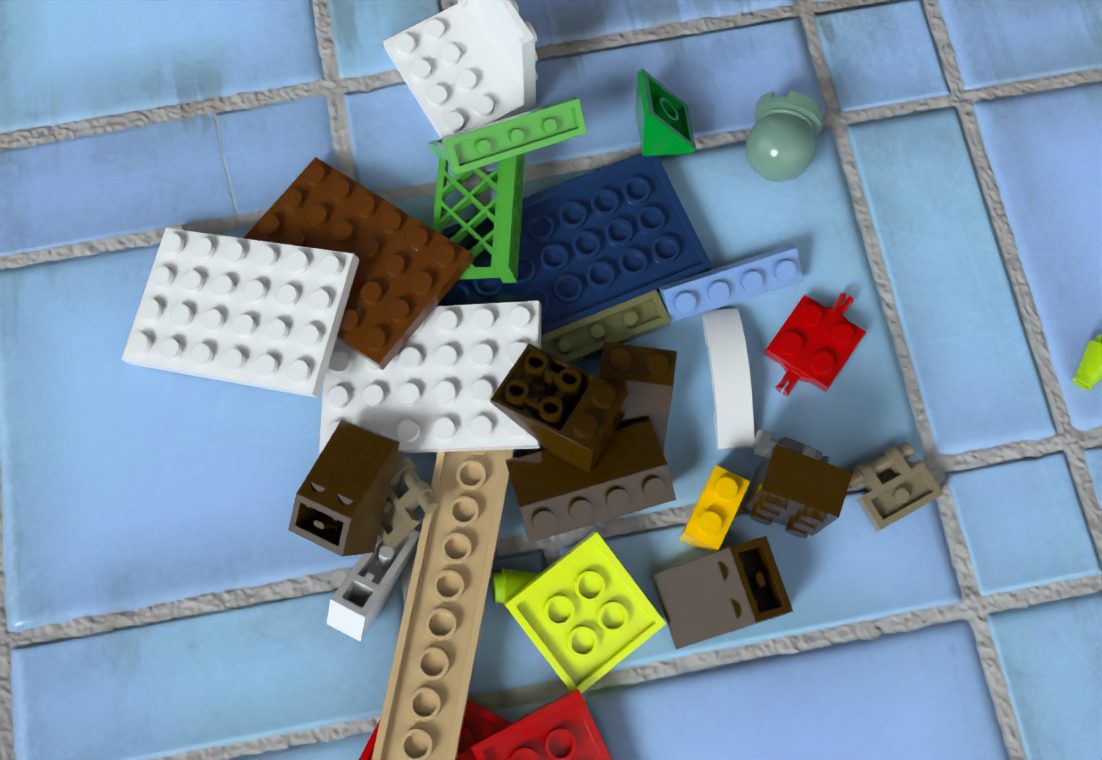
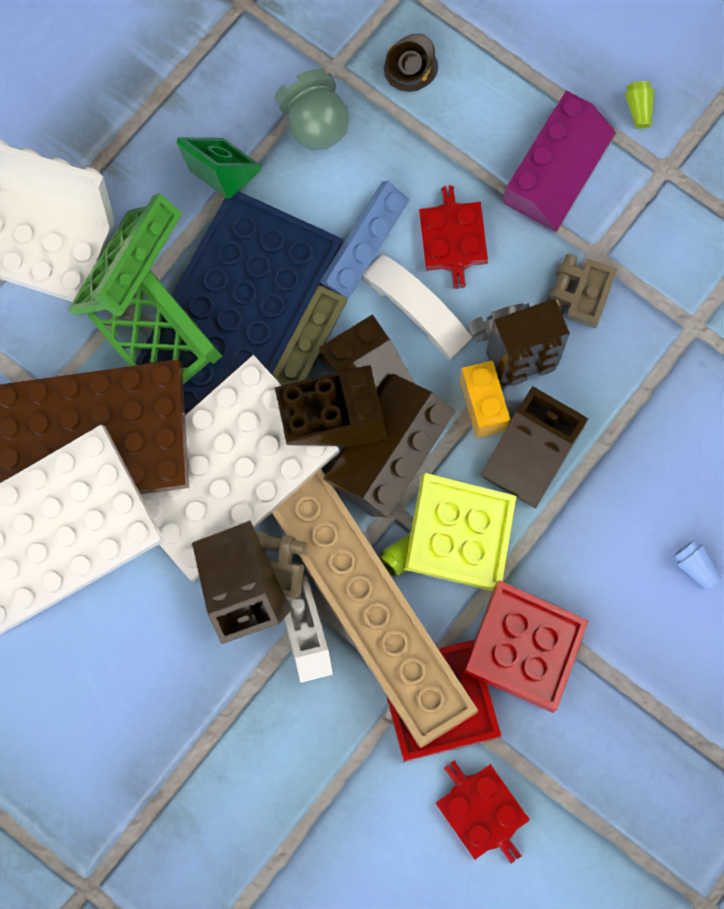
camera: 45 degrees left, 0 degrees up
none -> dark brown piece [383,34,438,92]
none -> magenta slope [503,90,616,232]

